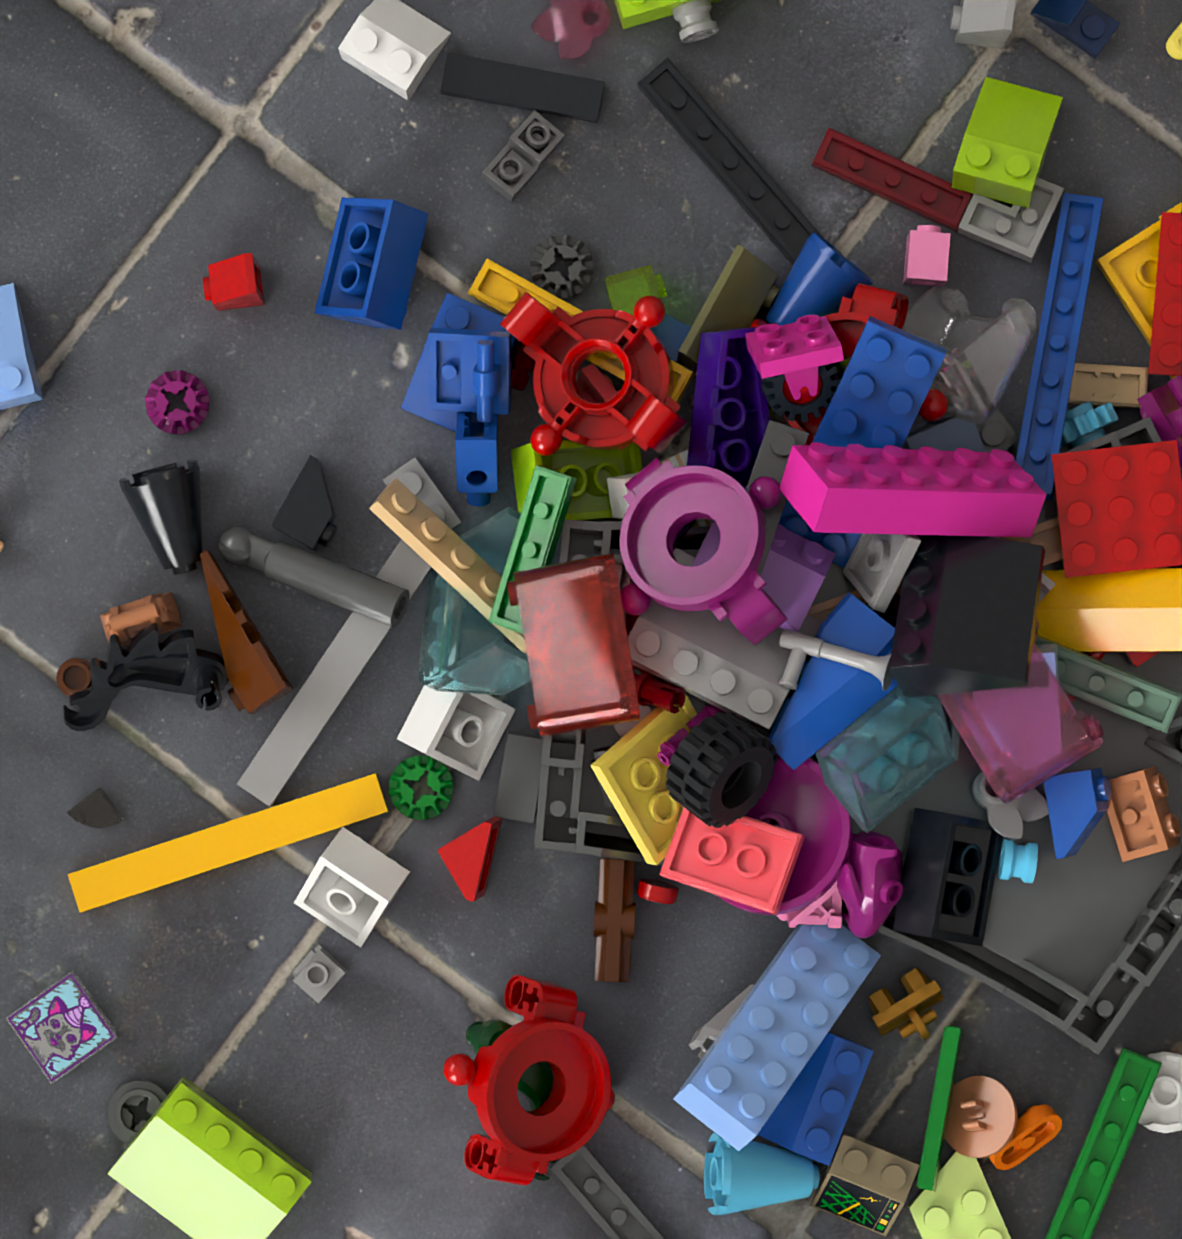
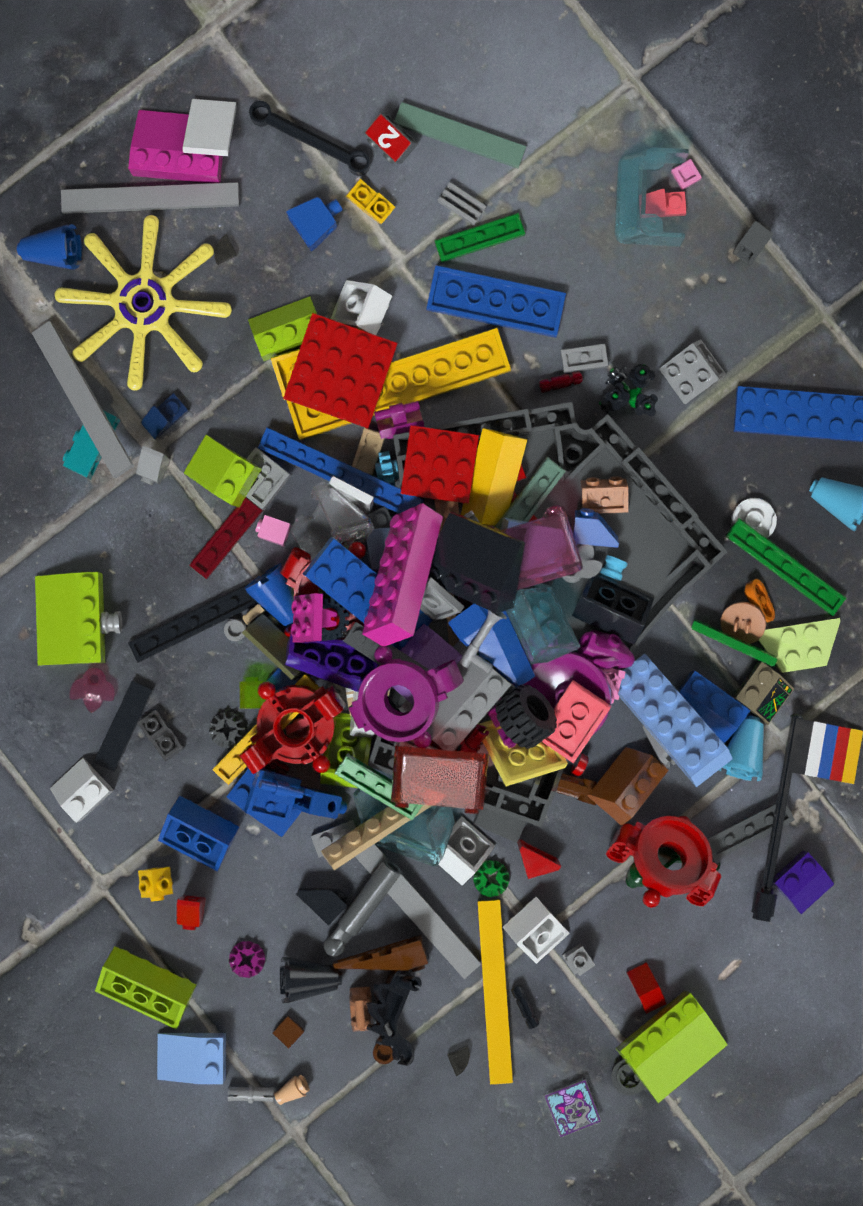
camera: 75 degrees left, 0 degrees up
pearl gold hips [868,968,944,1041] -> none
none -> lime slope [95,946,196,1030]
none -> yellow brick [138,867,173,901]
none -> light grey tile [224,619,247,641]
none -> tan tile [242,604,266,625]
none -> reddish brown tile [272,1015,305,1049]
none -> white tile [329,476,374,515]
none -> black axle [511,985,539,1029]
none -> dark orange slope [587,747,669,826]
none -> red slope [626,962,667,1014]

